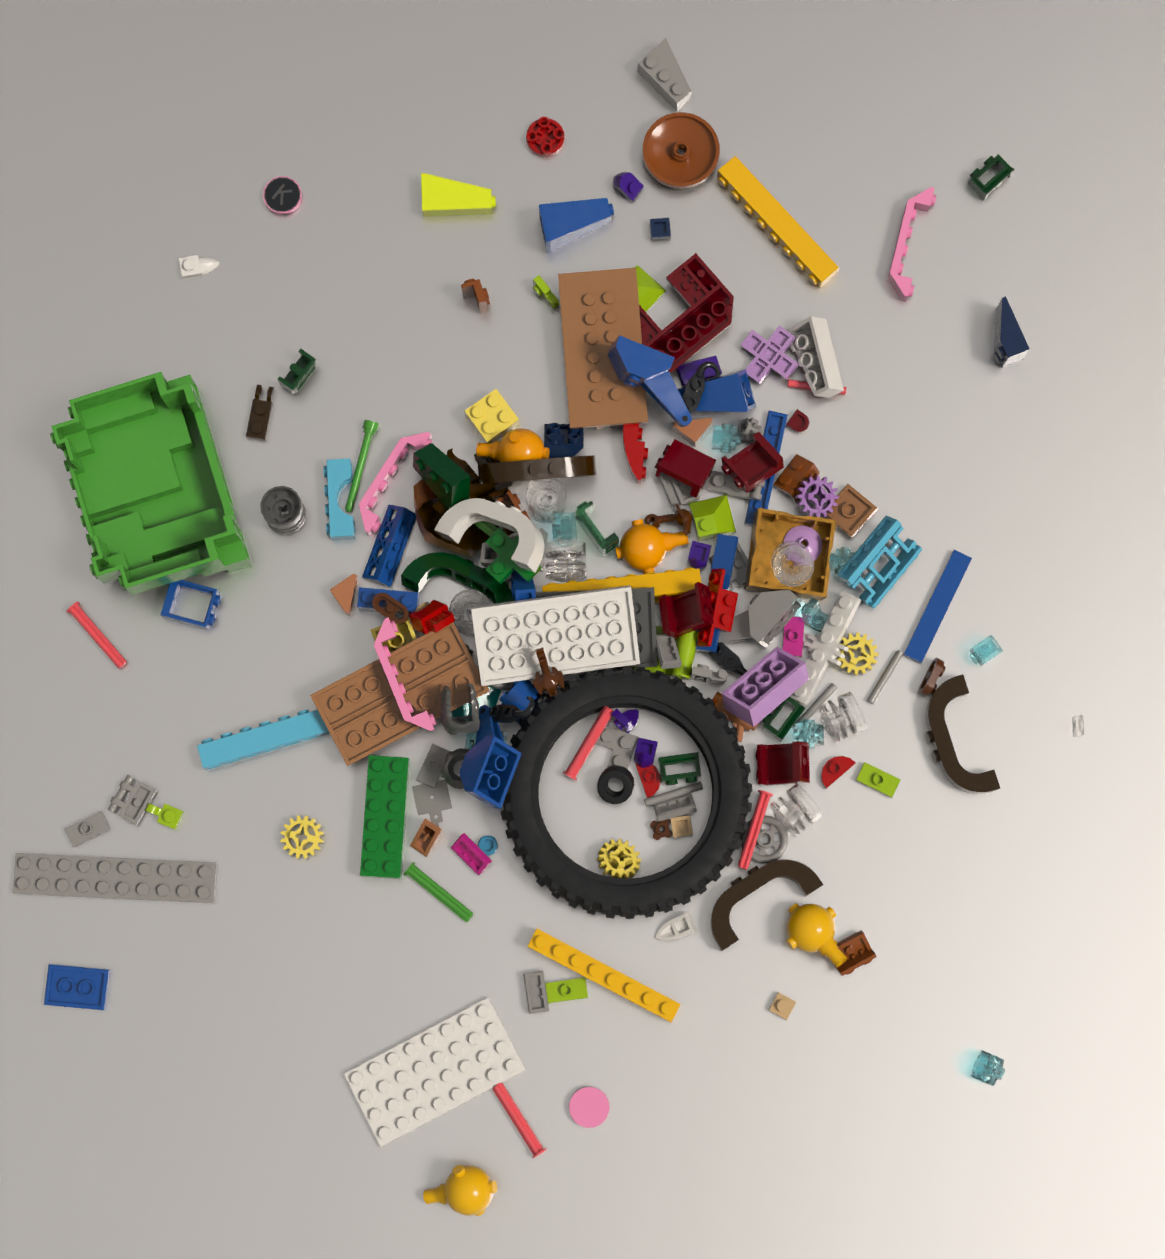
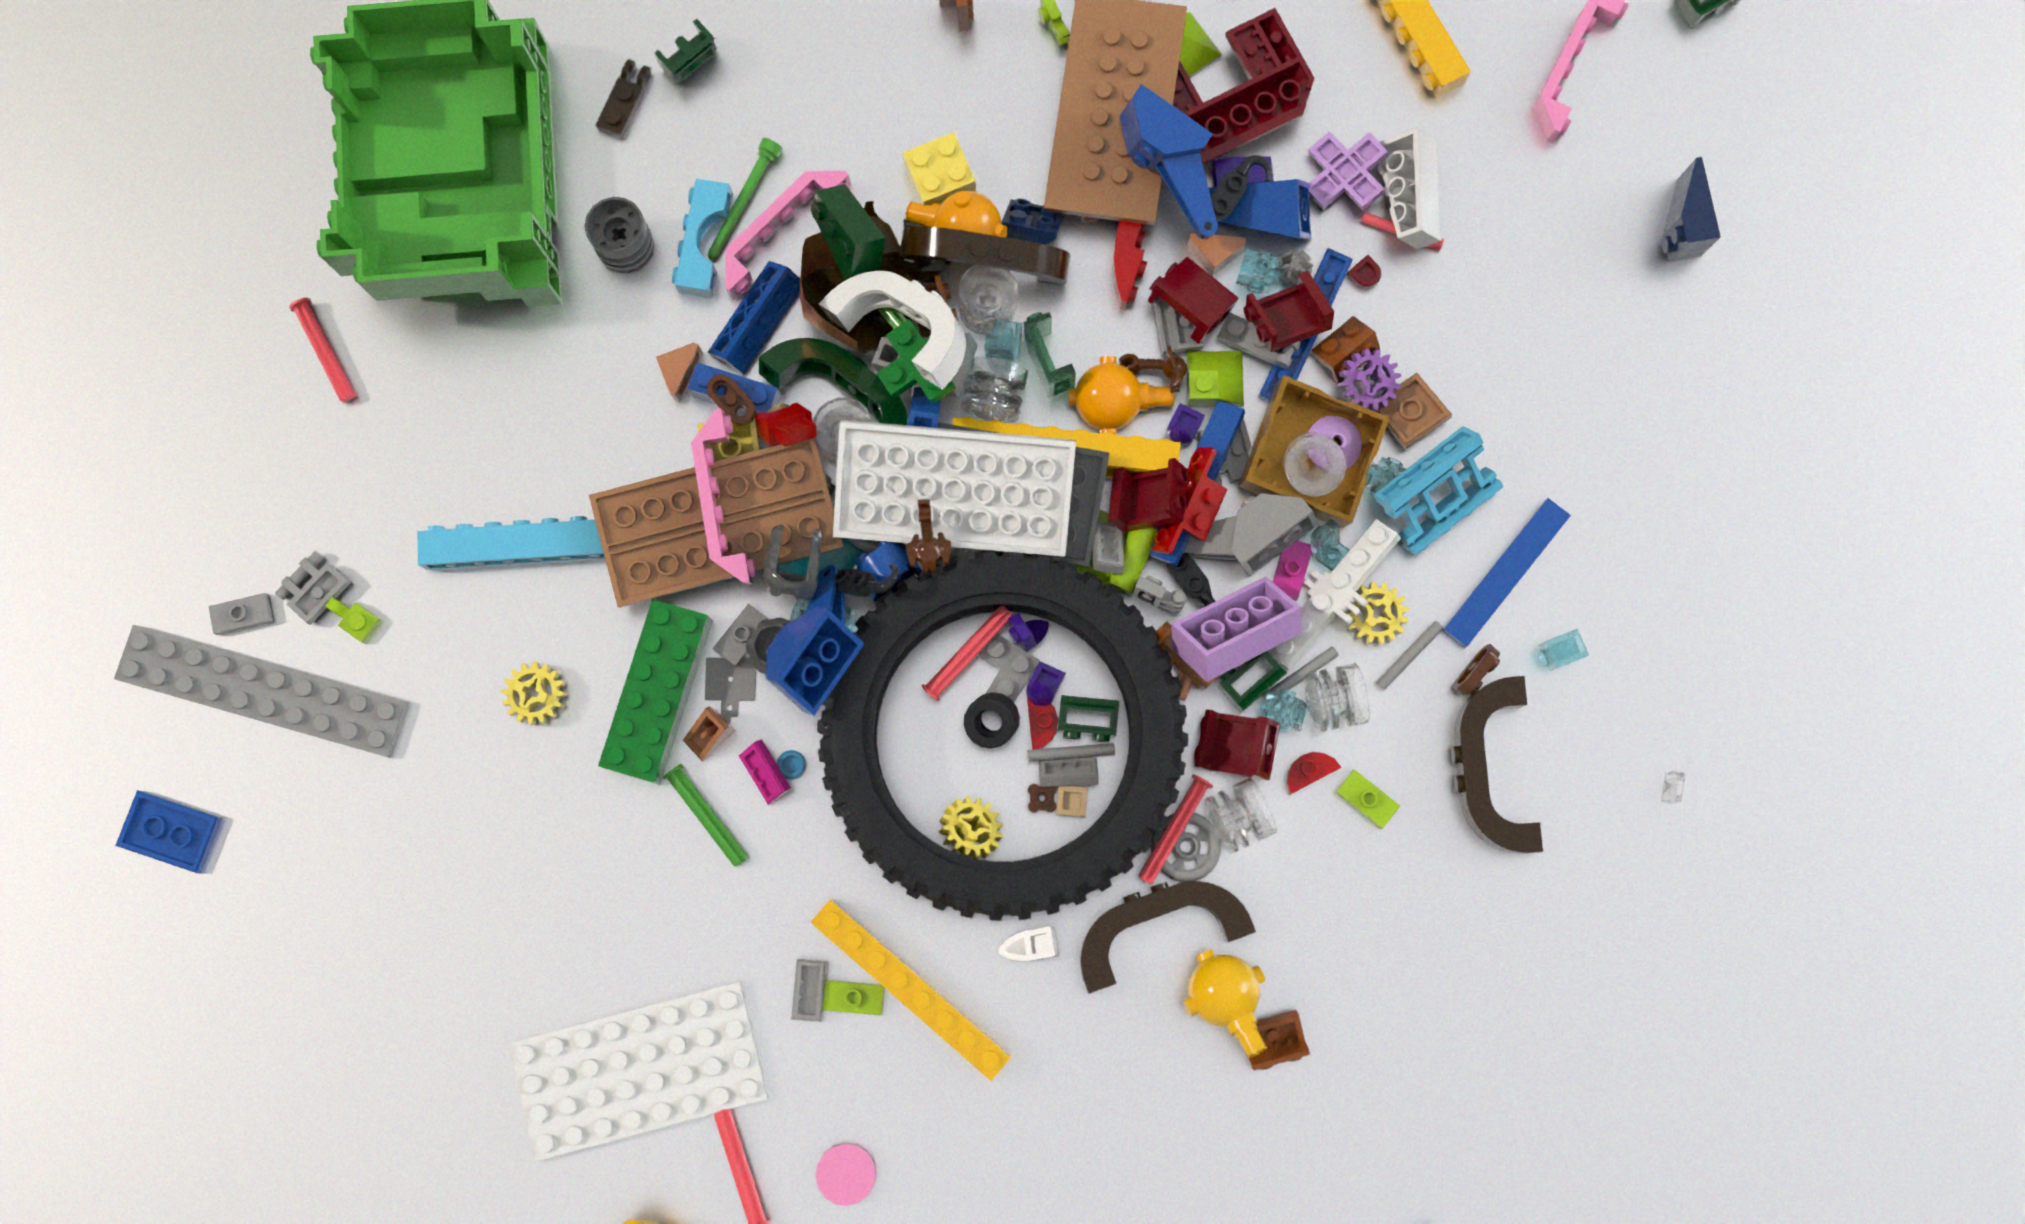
camera: 15 degrees right, 0 degrees up
blue window [161,580,222,630] -> none
tan plate [769,992,796,1020] -> none

